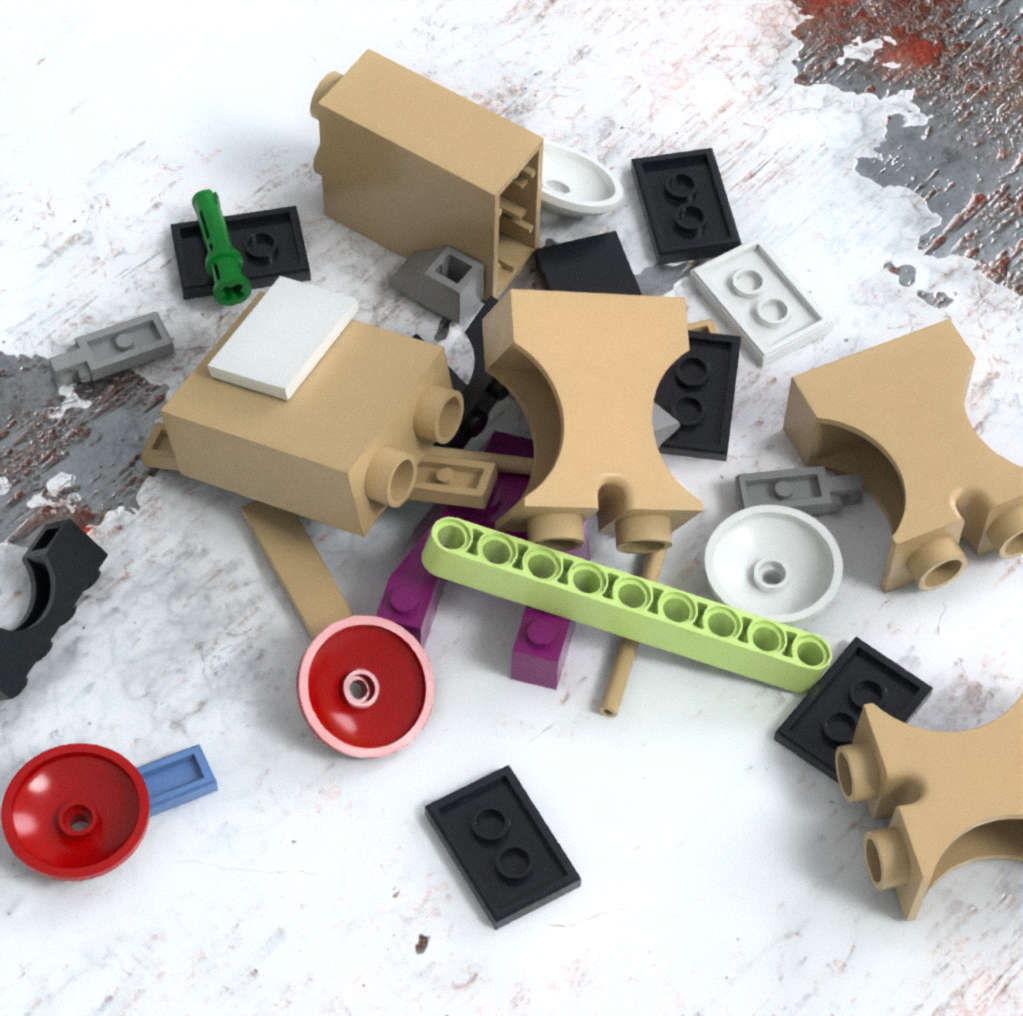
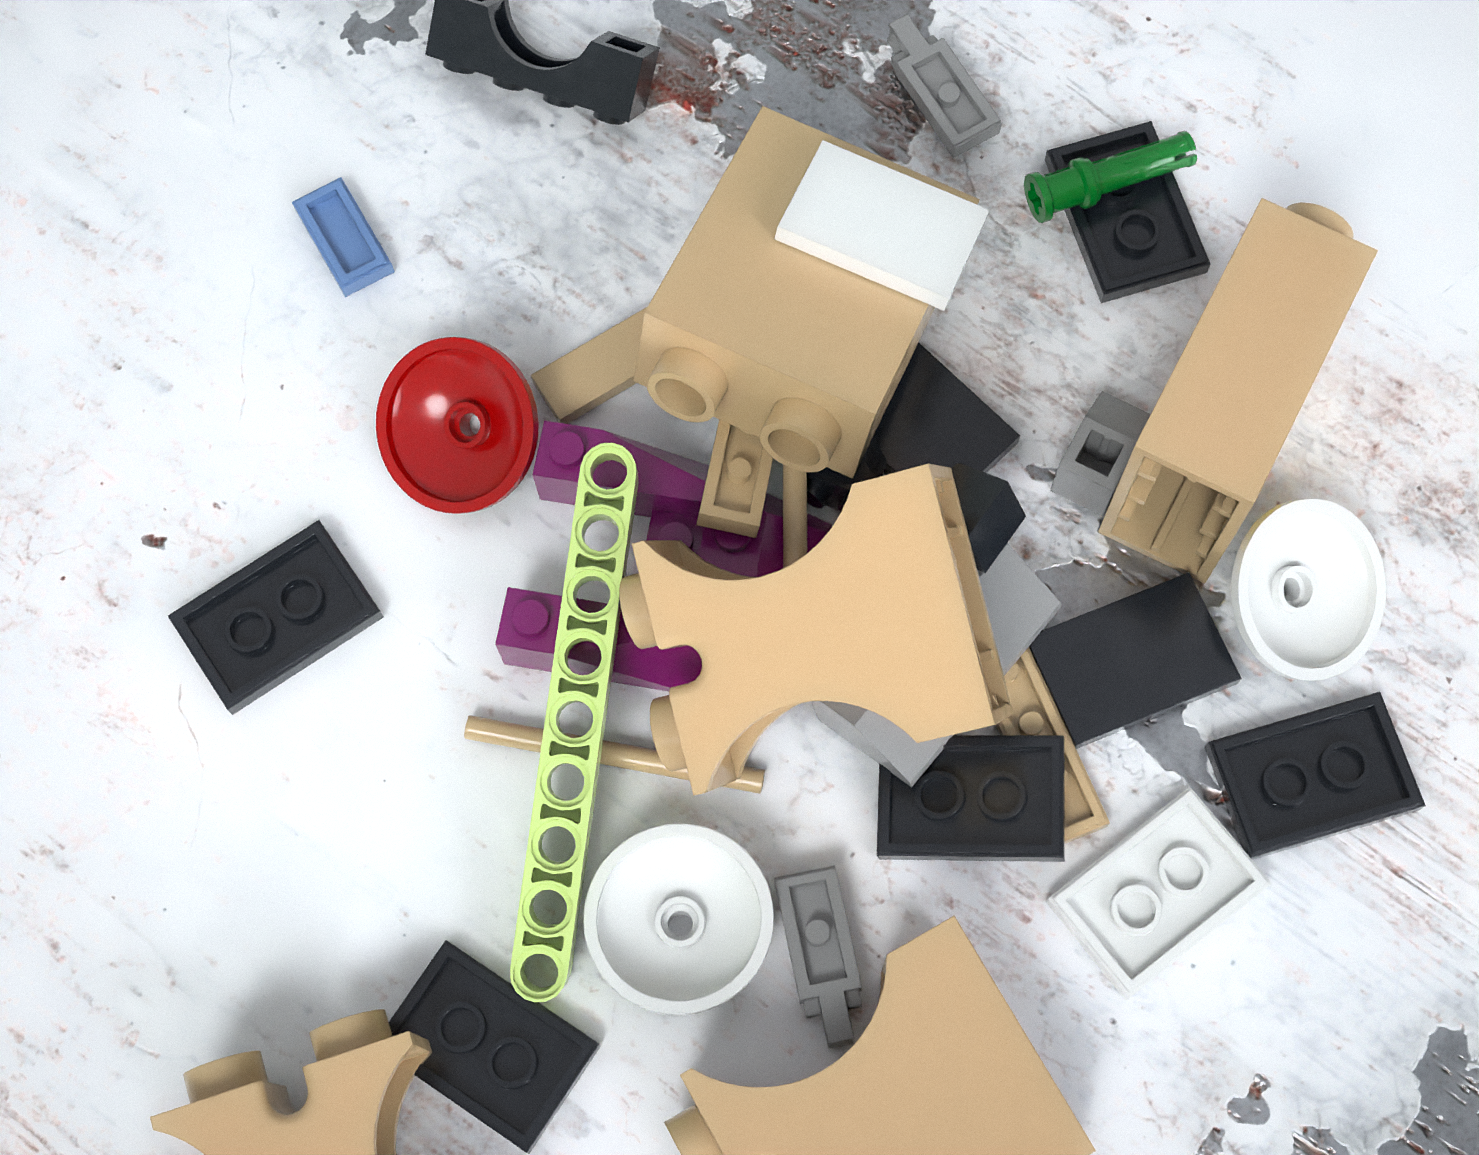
camera: 90 degrees right, 15 degrees up
red dish [1,743,150,881] -> none

